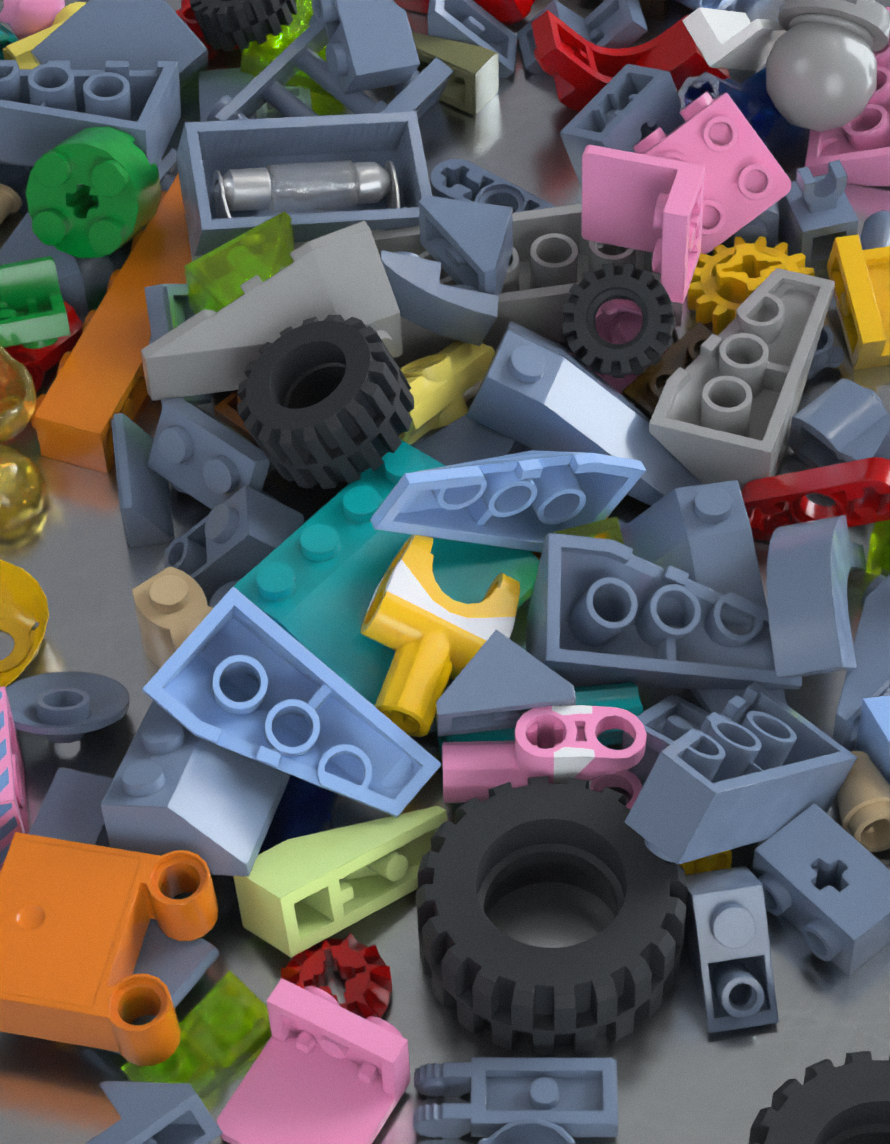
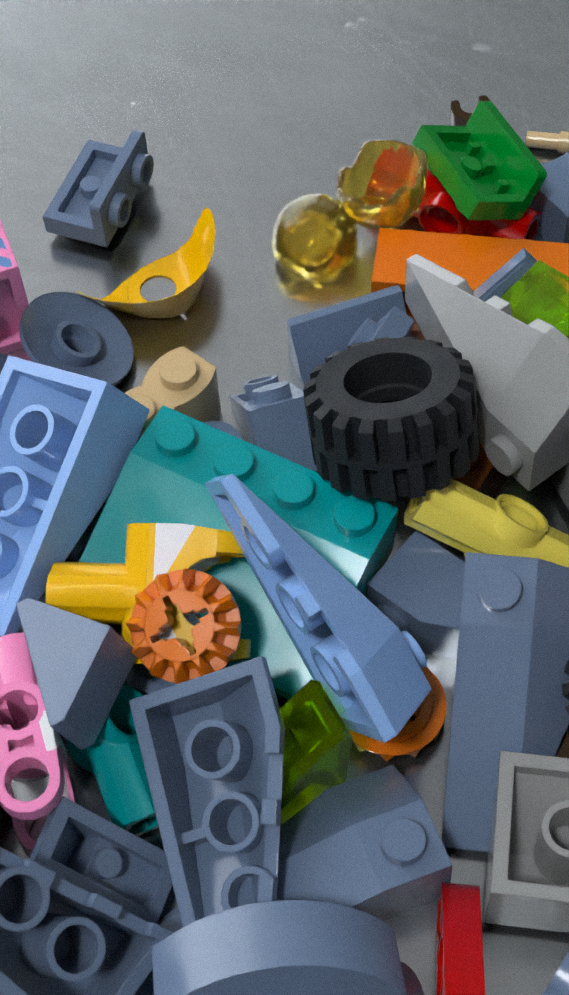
camera: 80 degrees right, 5 degrees up
none -> orange gear [126,568,241,684]

